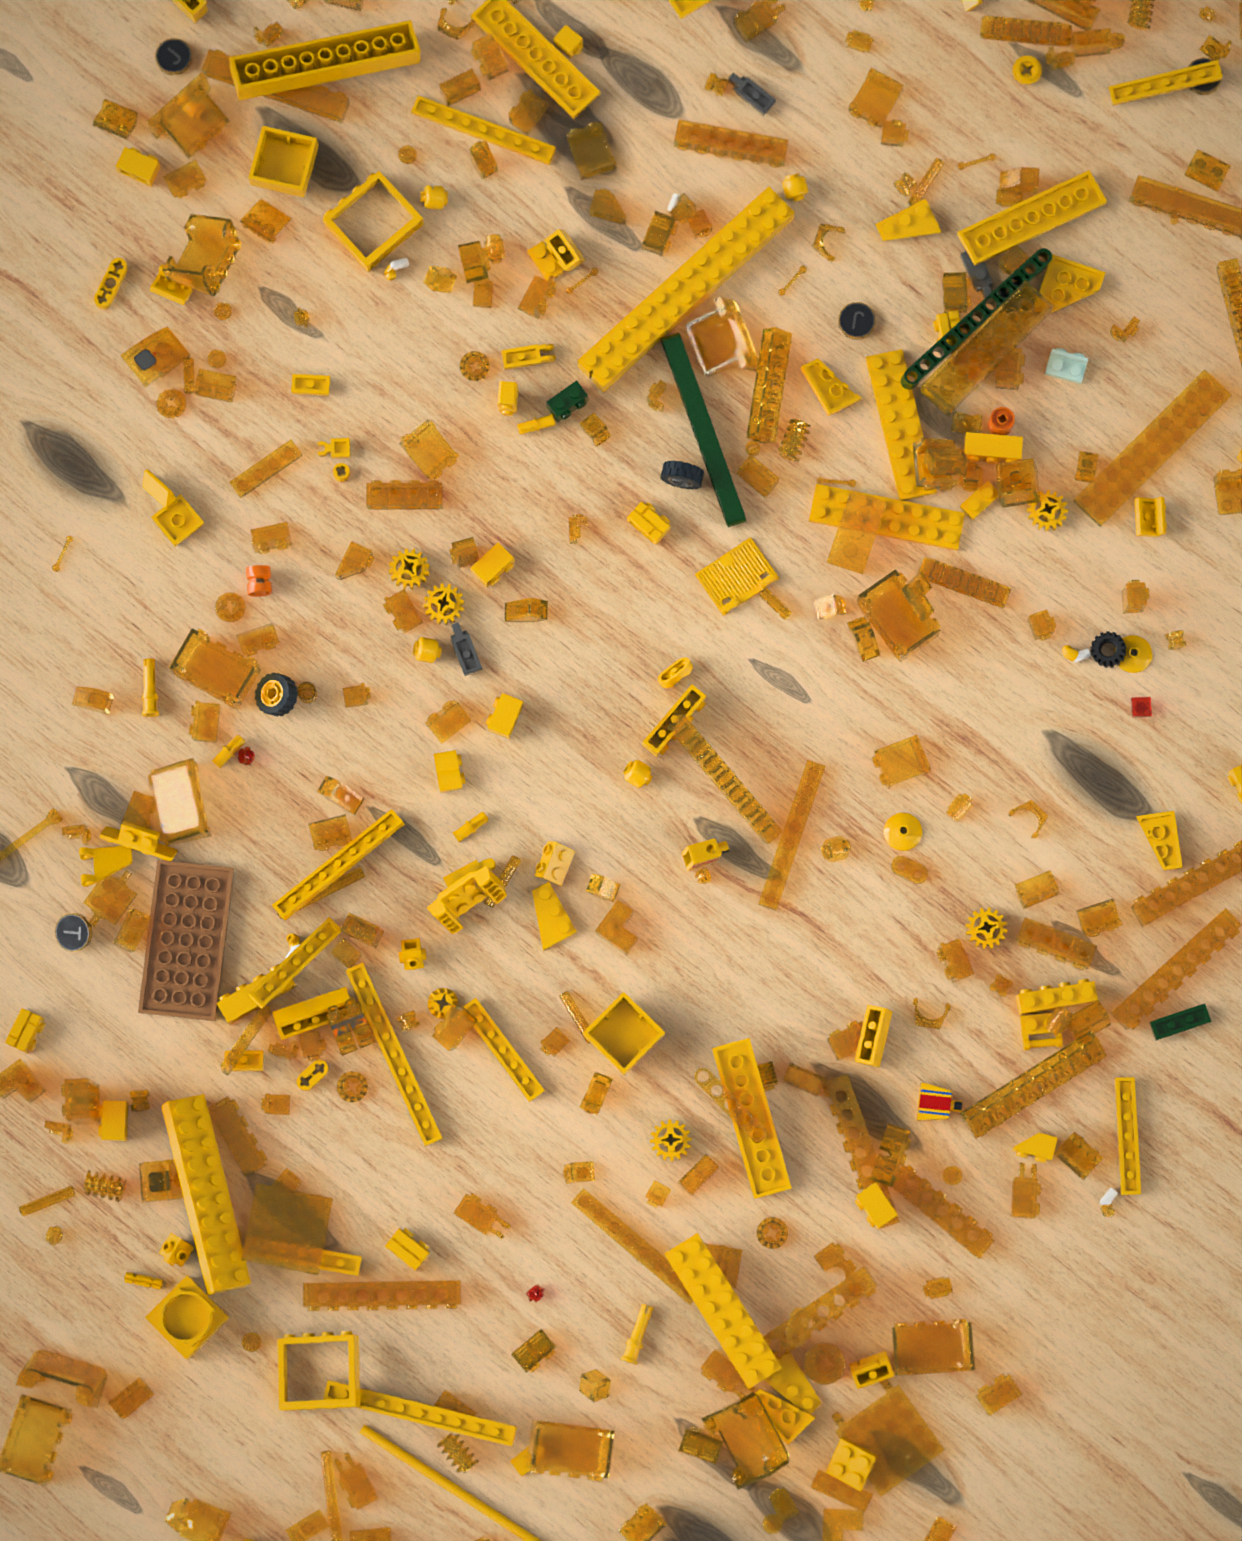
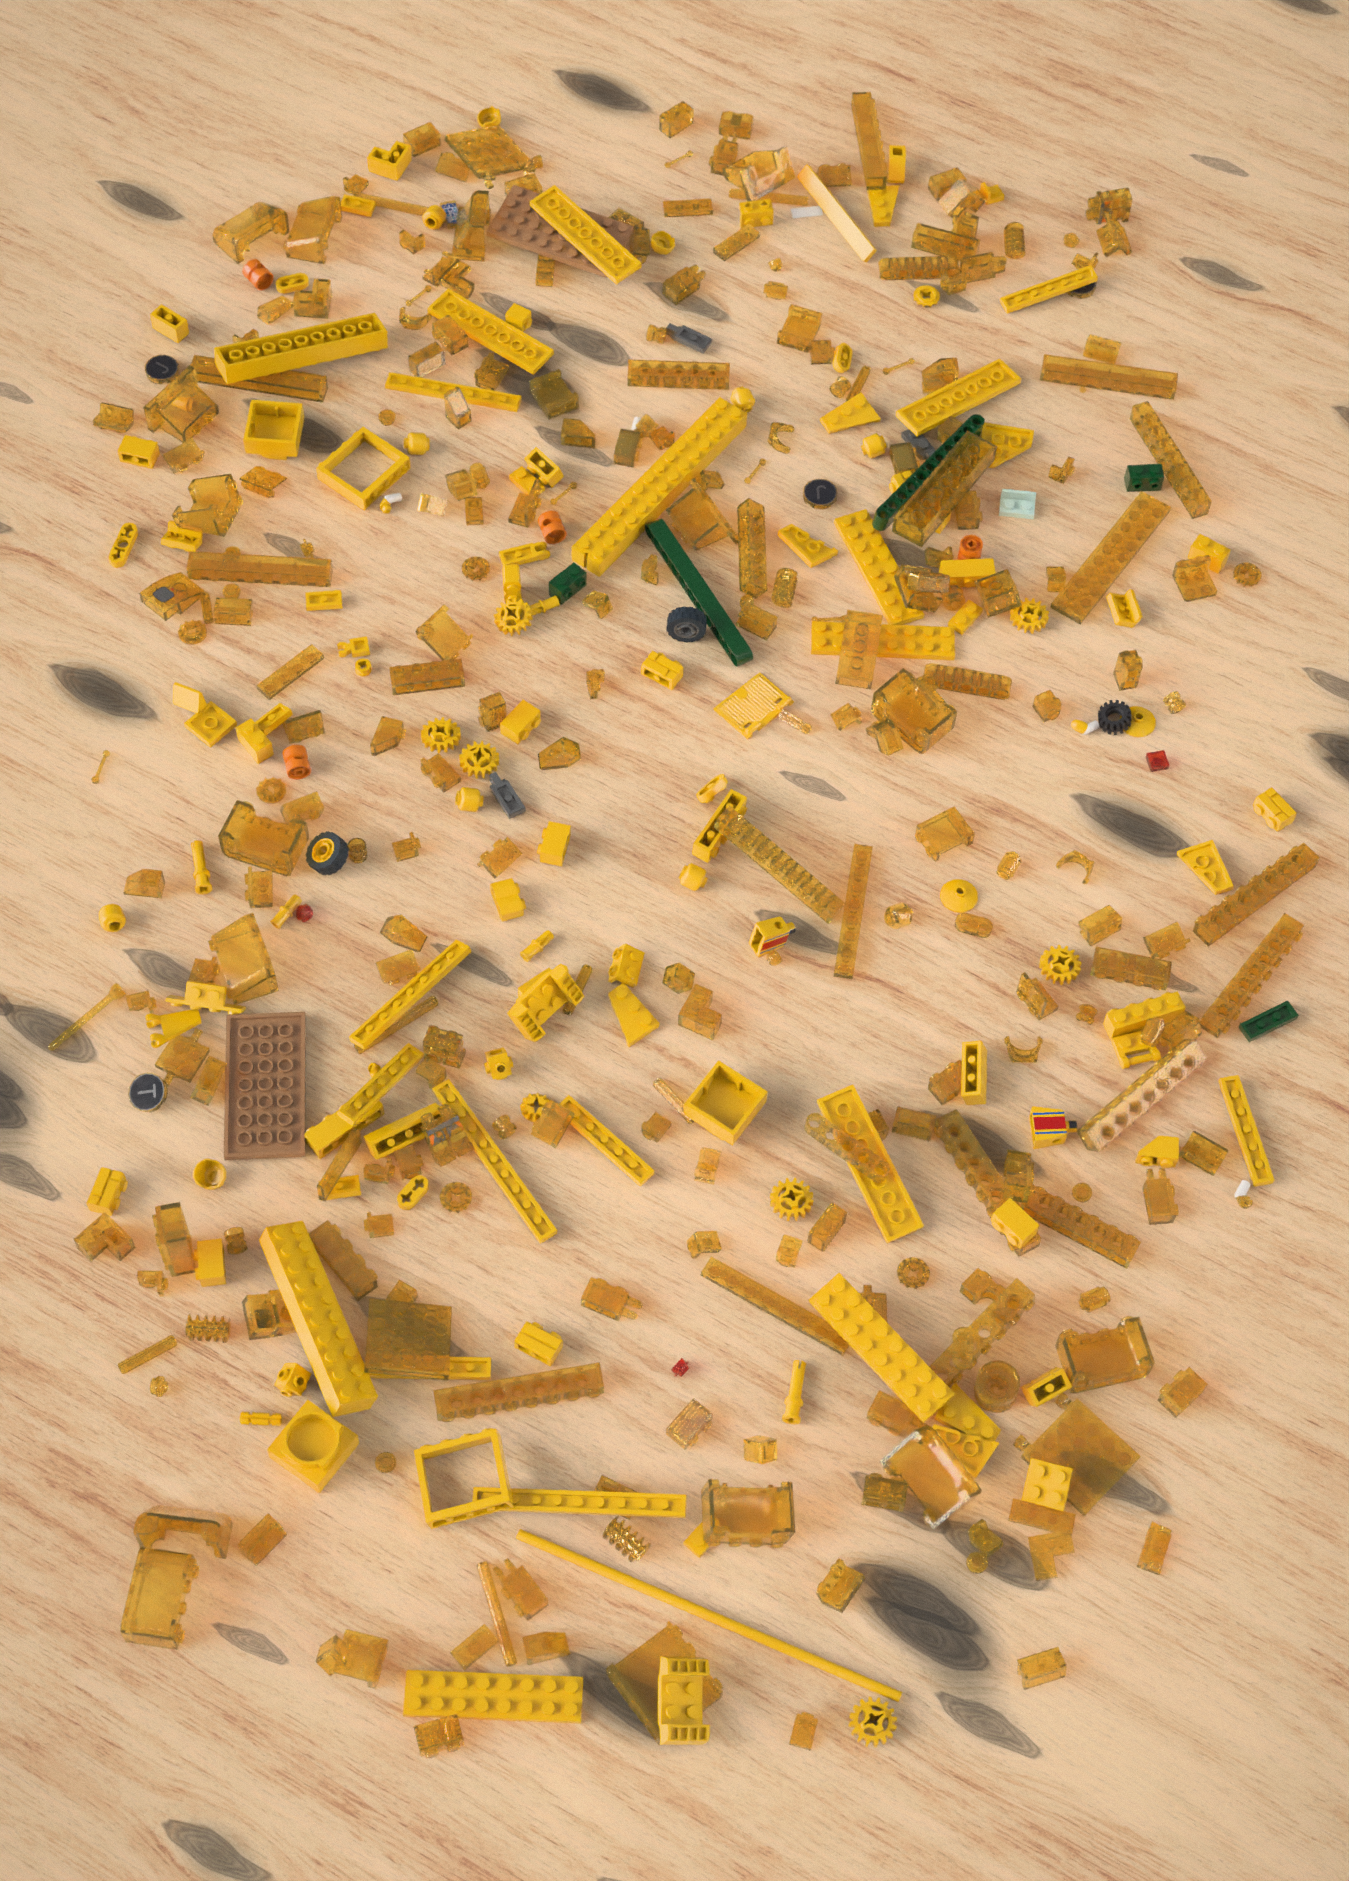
camera: 15 degrees left, 20 degrees down
none -> yellow head [99,904,126,932]
none -> clear yellow brick [186,551,333,587]
none -> yellow hair [193,1158,226,1190]
none -> yellow brick [236,718,274,764]
none -> yellow plate [255,703,293,735]
none -> yellow gear [494,598,533,636]
none -> orange wheel [538,511,567,544]
none -> clear yellow bracket [694,470,725,494]
none -> yellow plate [833,342,853,373]
none -> yellow head [861,433,887,459]
none -> dark green brick [1124,464,1164,492]

